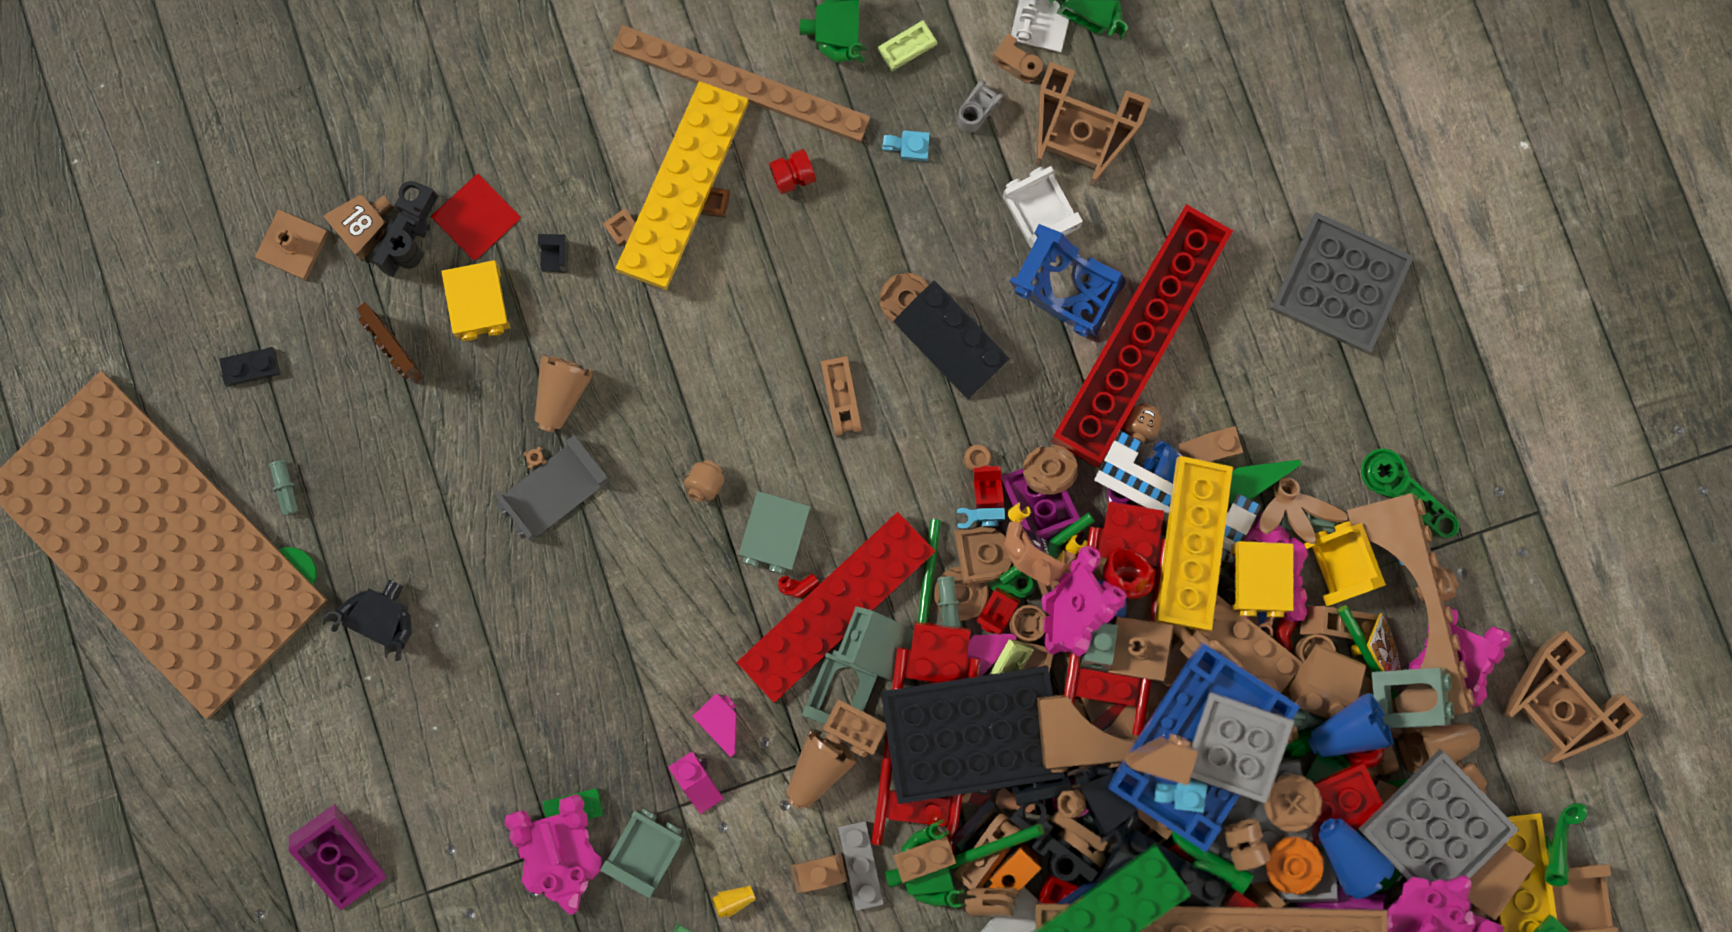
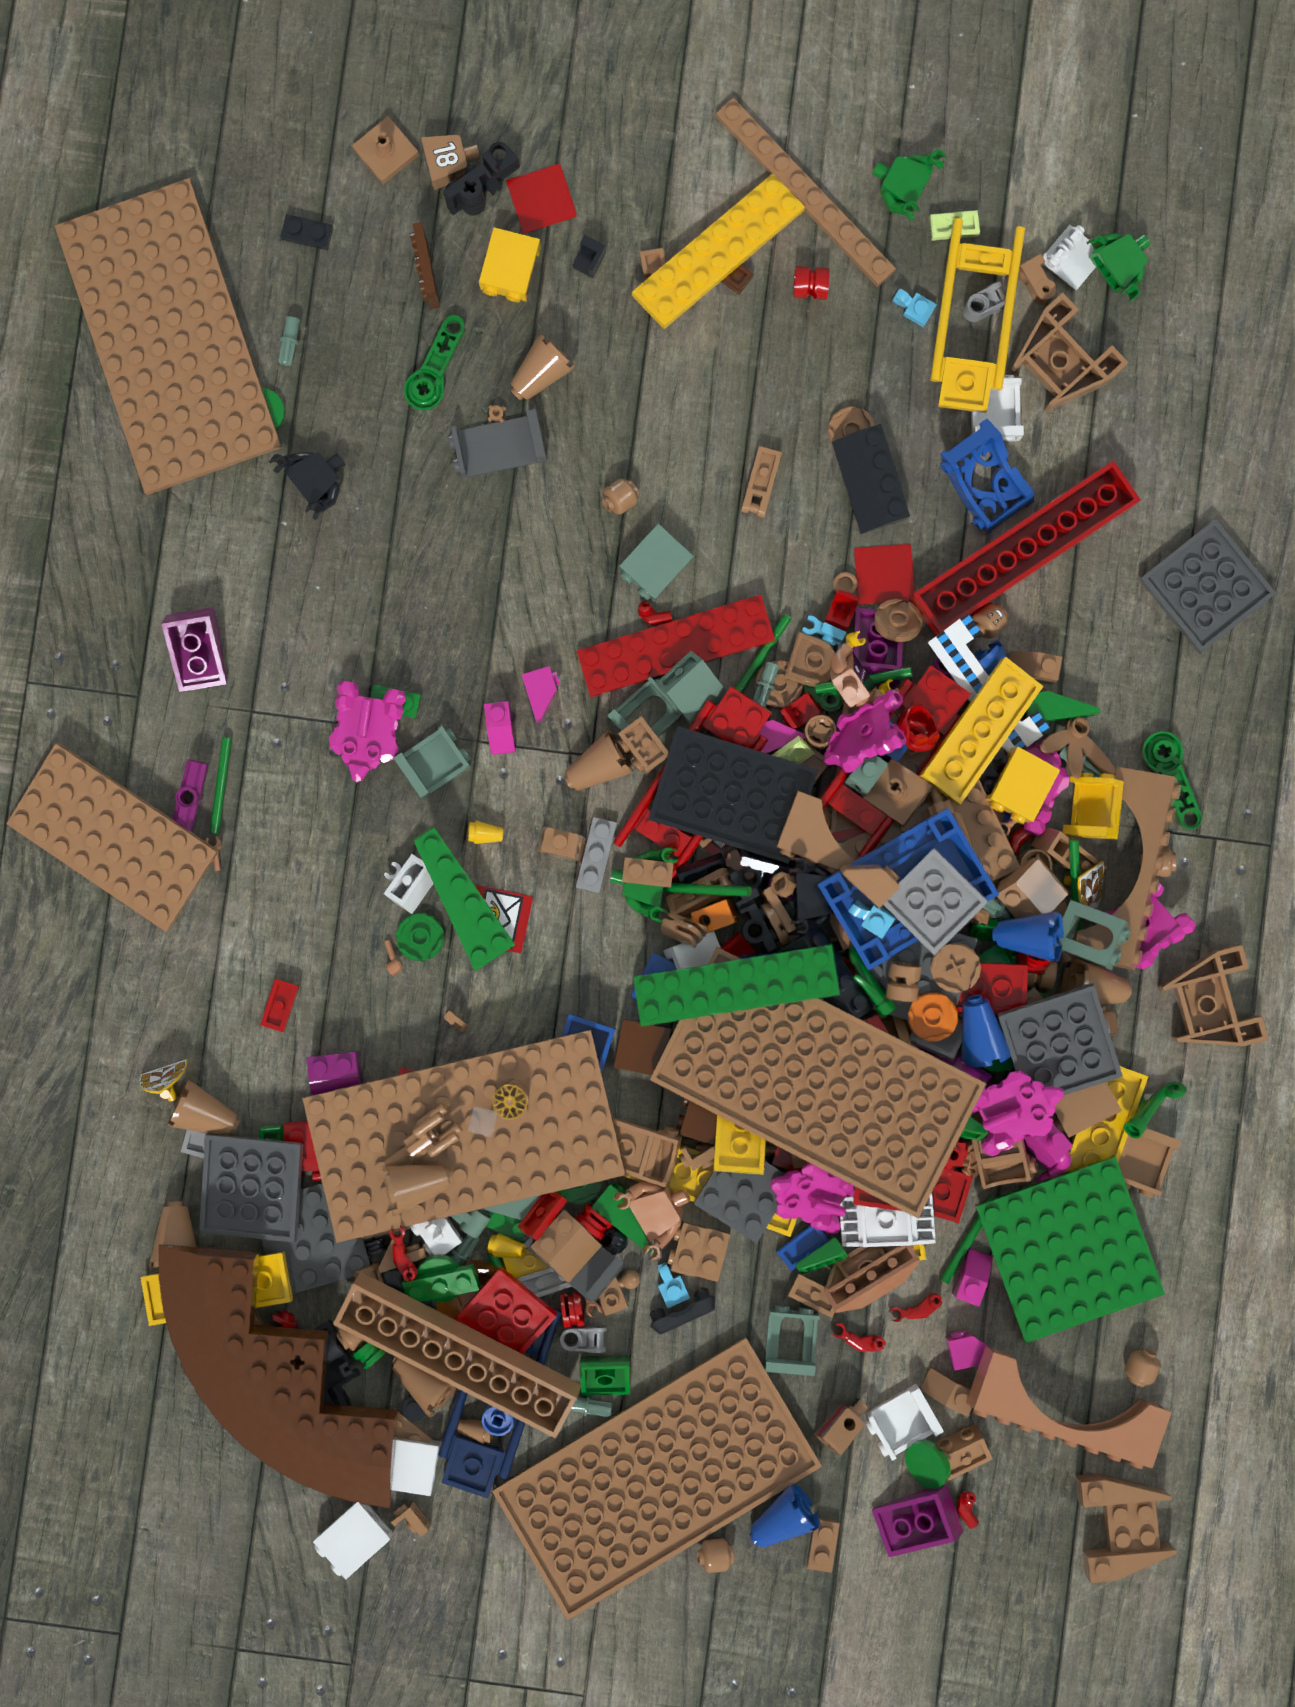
camera: 25 degrees right, 5 degrees up
none -> green beam [403,315,465,411]
none -> red sticker [854,544,915,605]
none -> yellow plate [930,218,1025,413]

